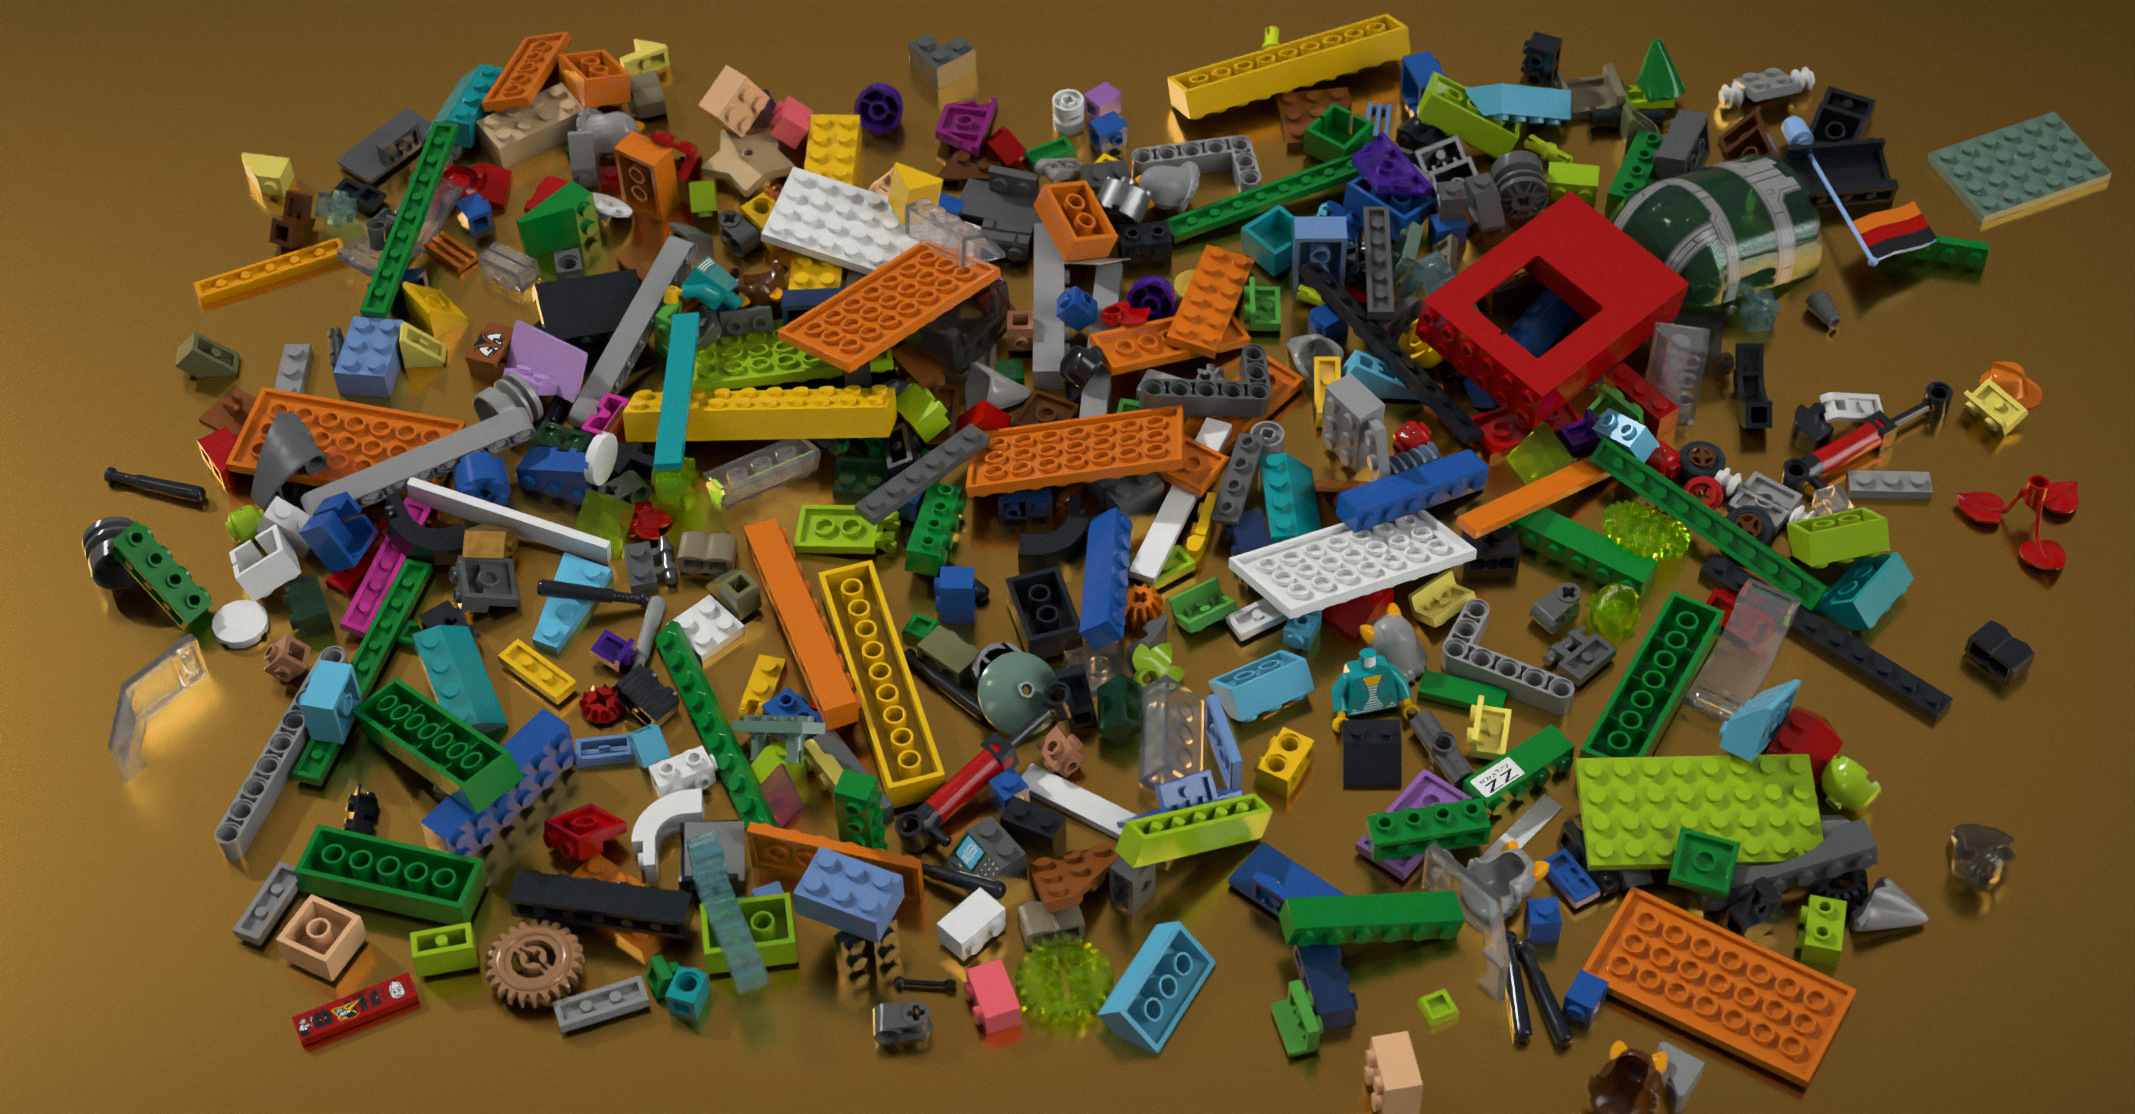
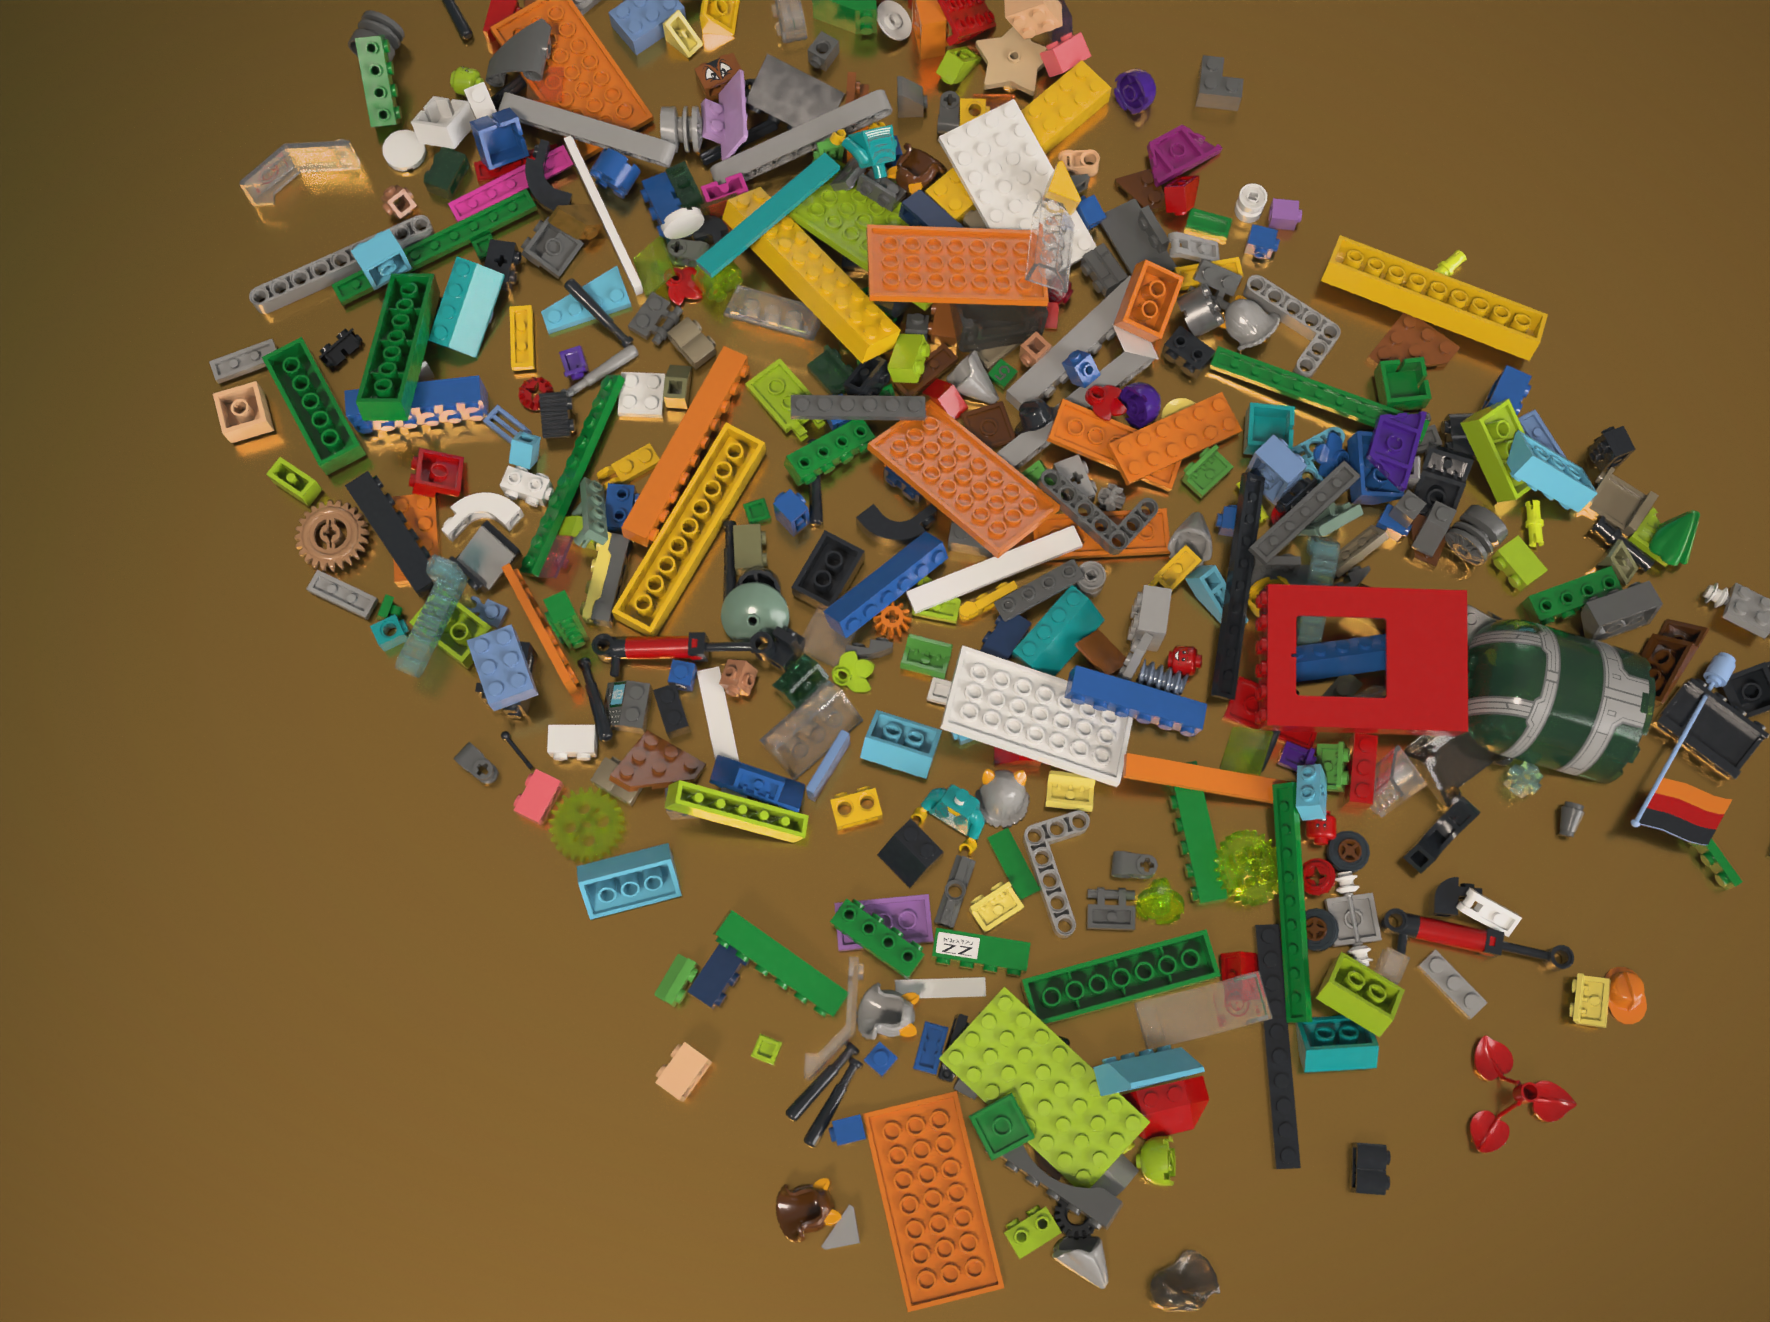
camera: 45 degrees right, 25 degrees up
tile [292,972,419,1047] -> none
orange tile [1155,436,1230,498] -> none
blue bracket [1228,842,1346,916] -> none
medium blue tile [1366,101,1392,142] -> none
black brick [1461,529,1521,574] -> none
black brick [1722,876,1785,941] -> none

